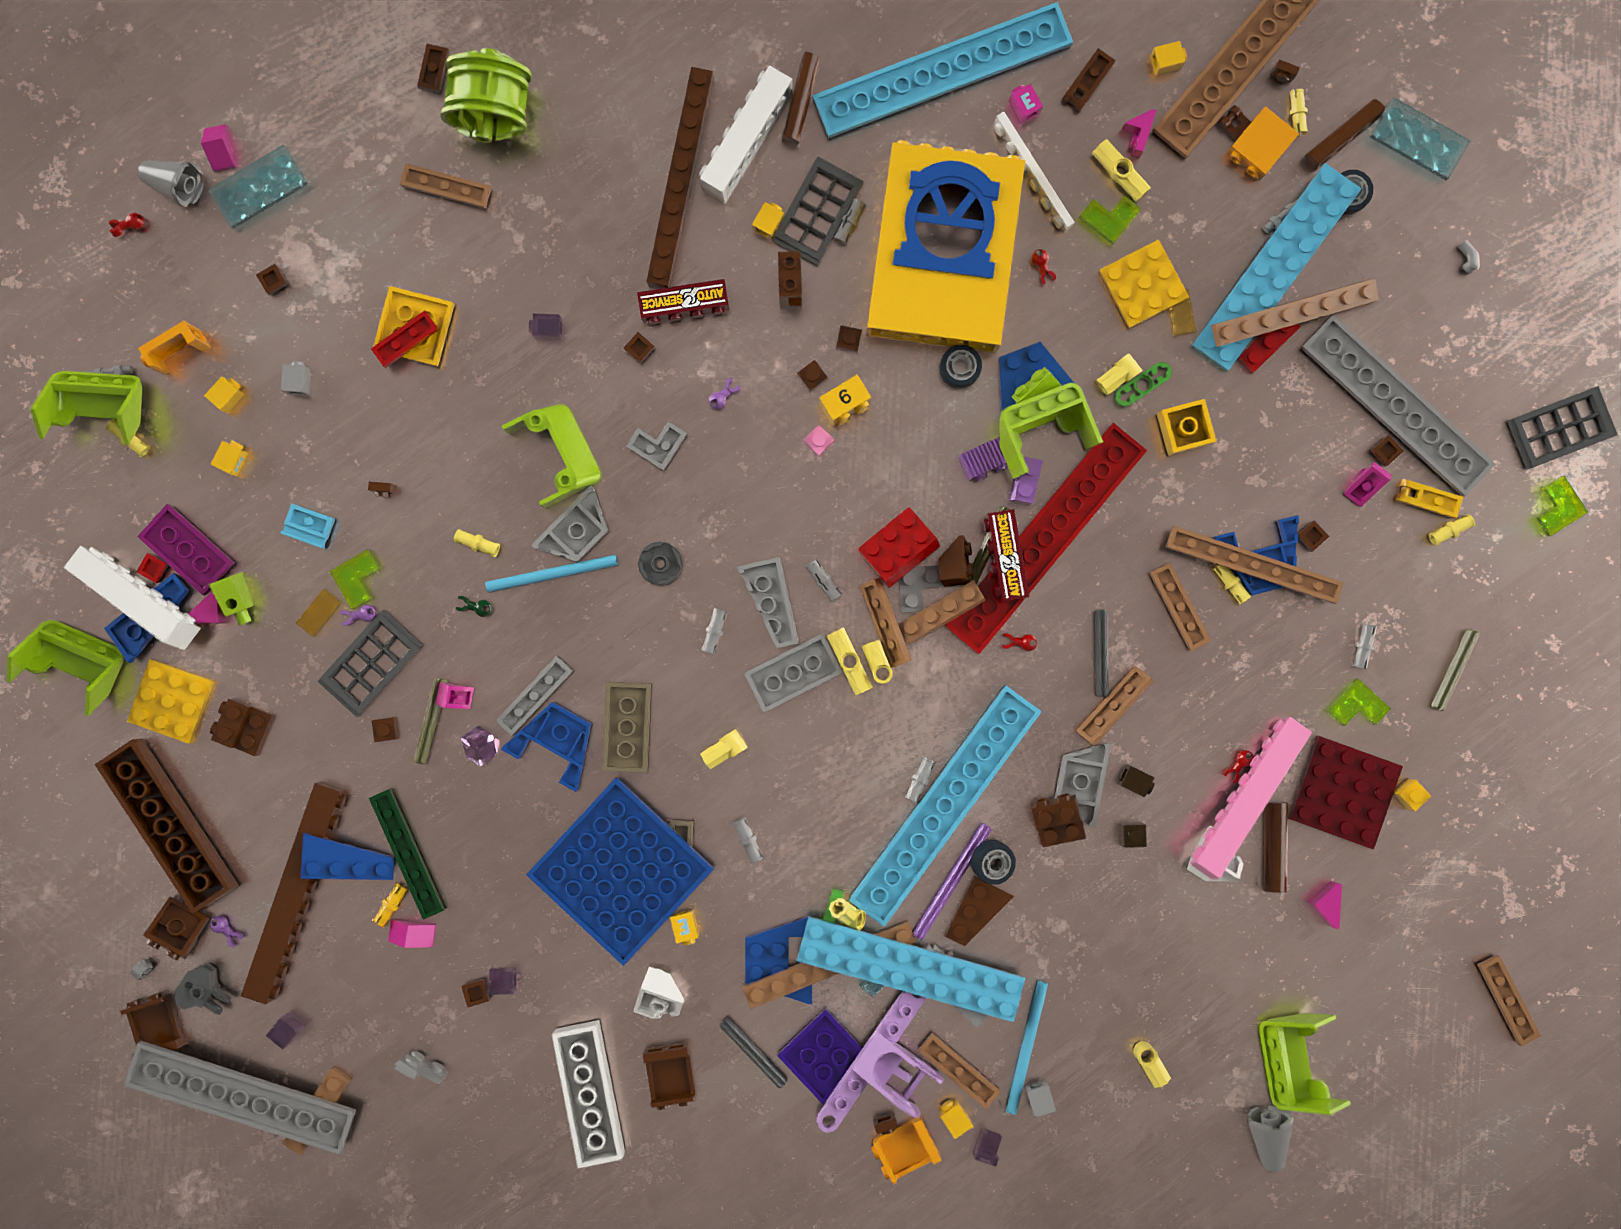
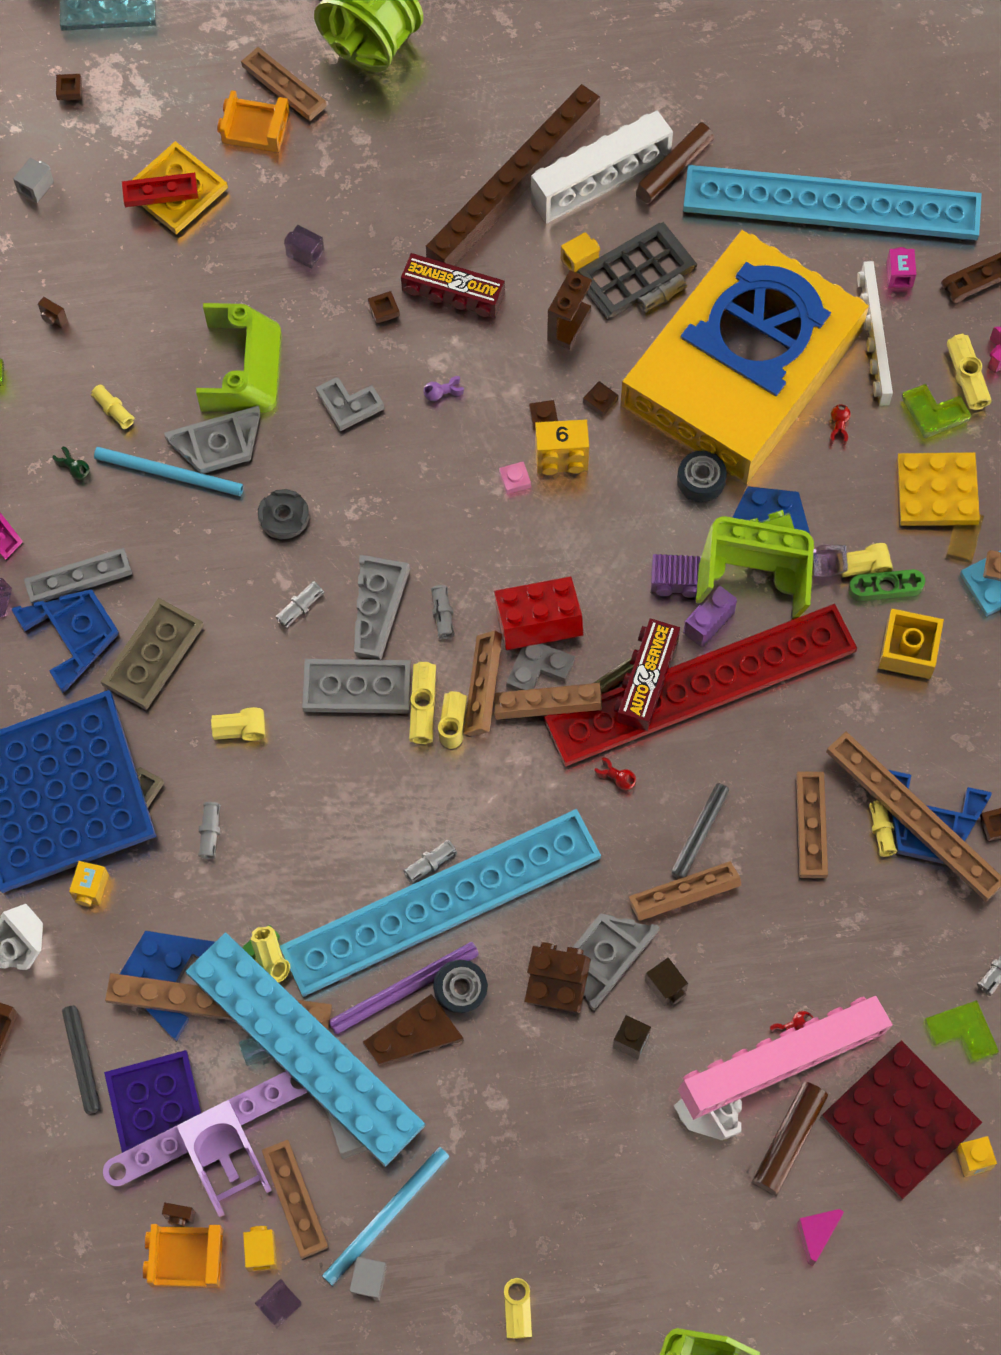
camera: 30 degrees right, 20 degrees down
reddish brown slope [938,535,973,587] -> none
none -> light orange panel [217,90,290,153]
none -> panel [812,544,848,577]

